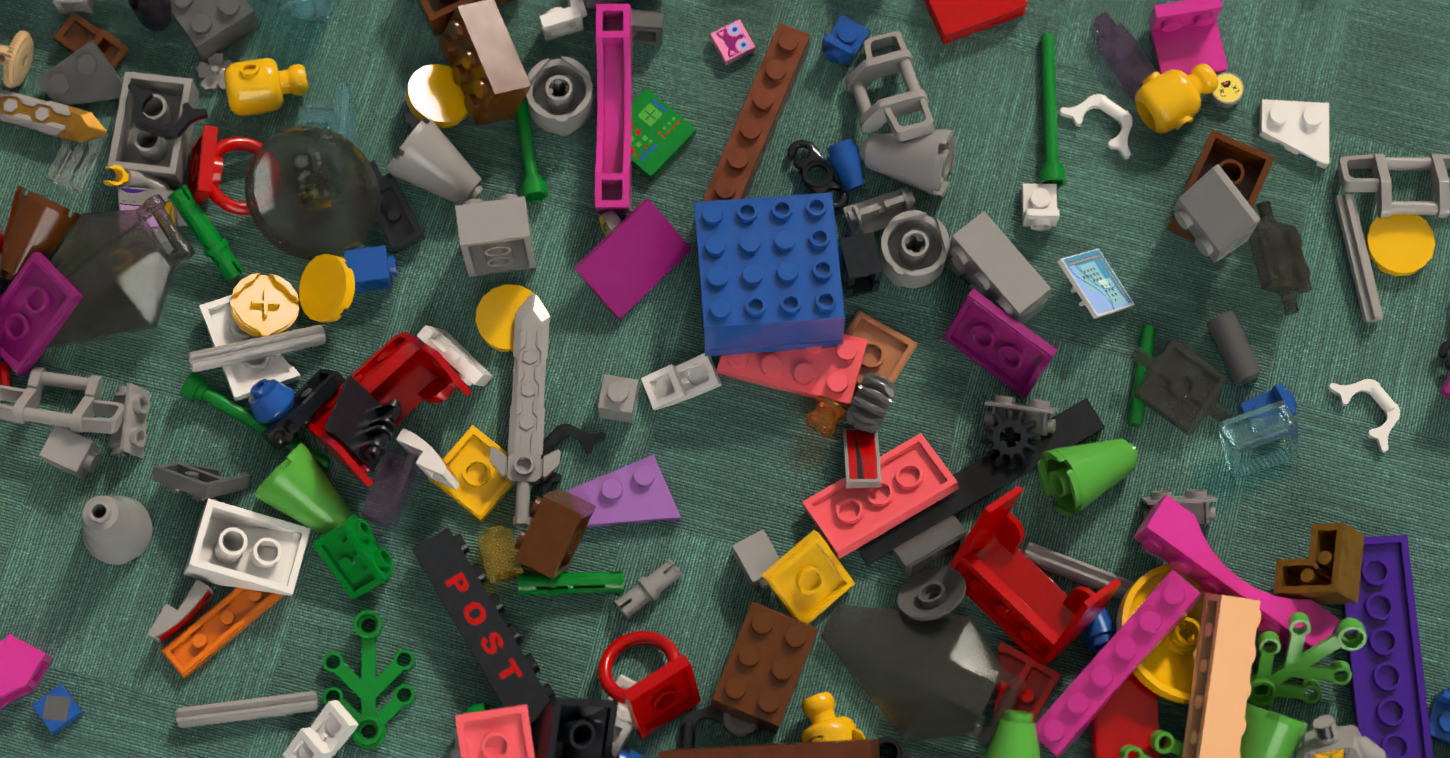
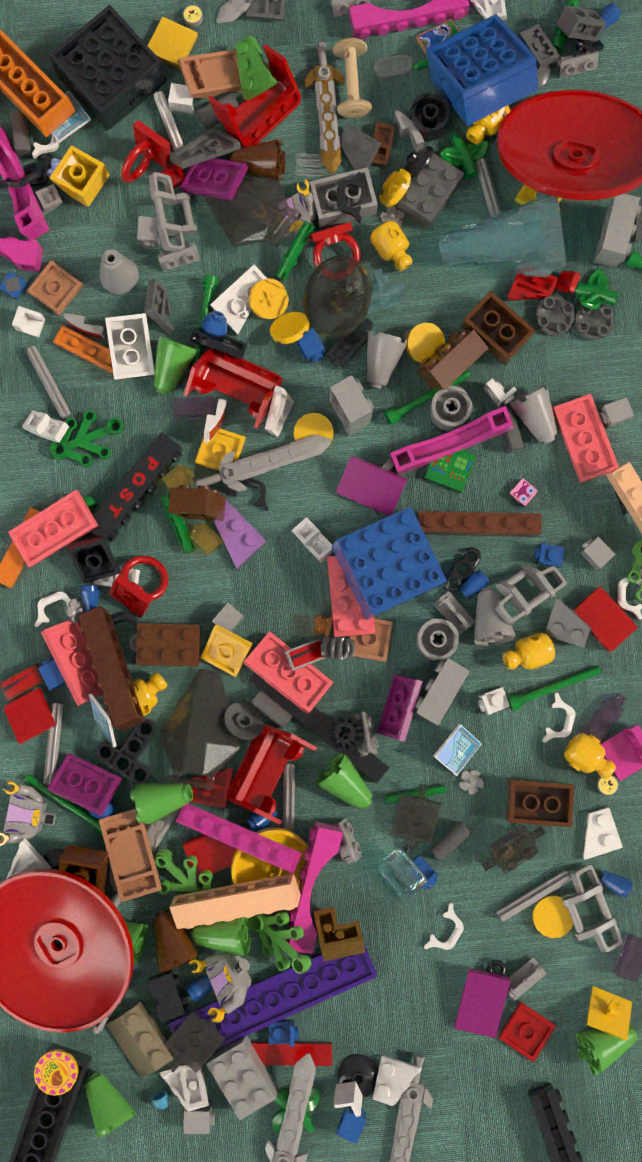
camera: 70 degrees right, 10 degrees up
light grey axle [188,325,326,372] -> none
green bracket [312,512,395,601] -> none
black hinge [324,375,402,471] -> none
light grey brick [598,374,639,423] -> none
light grey pin [614,559,683,620] -> none
black brick [838,231,883,298] -> none
light grey slope [1173,164,1260,263] -> none
none -> white panel [12,306,46,337]
none -> nougat tile [27,260,84,316]
none -> clear yellow brick [190,522,223,556]
none -> yellow tile [379,168,411,208]
none -> light grey plant [459,770,484,795]
none -> yellow piece [503,632,555,670]
none -> wing [545,597,591,648]
none -> blue cone [600,871,633,898]

